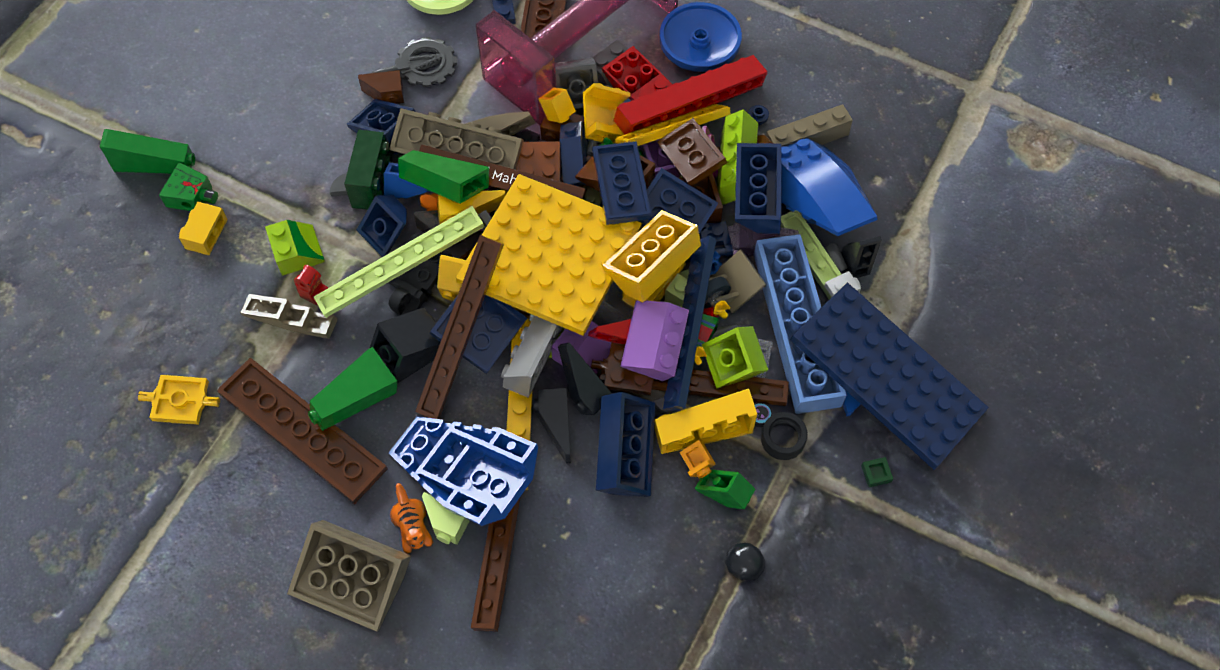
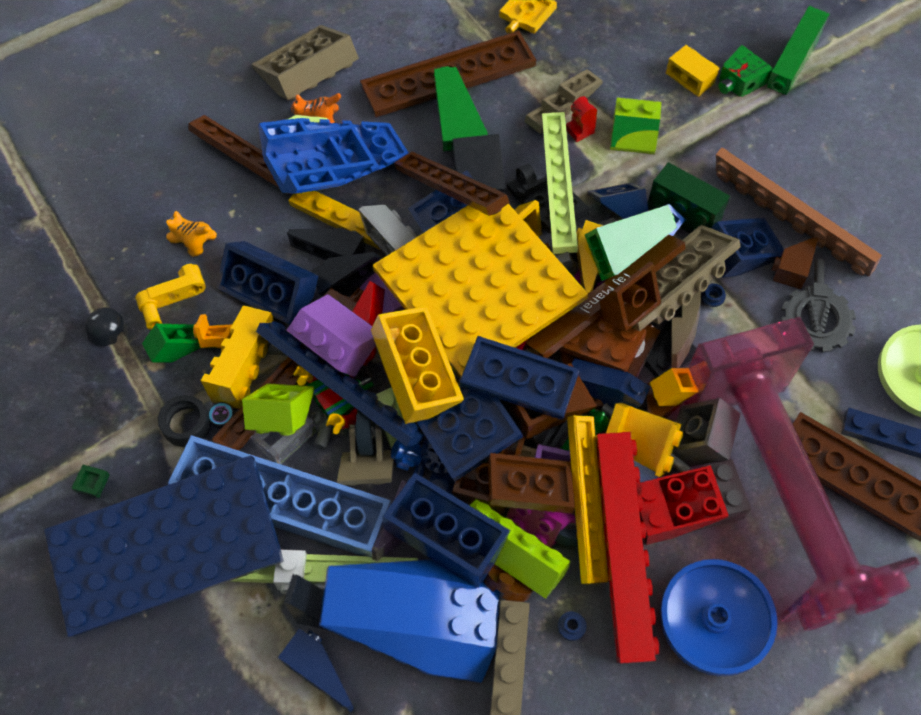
camera: 120 degrees right, 0 degrees up
none -> yellow beam [135,264,206,330]
none -> light orange animal [166,211,217,257]
none -> dark blue slope [278,628,354,713]
none -> reddish brown slope [599,262,661,332]
none -> nougat plate [716,148,882,276]

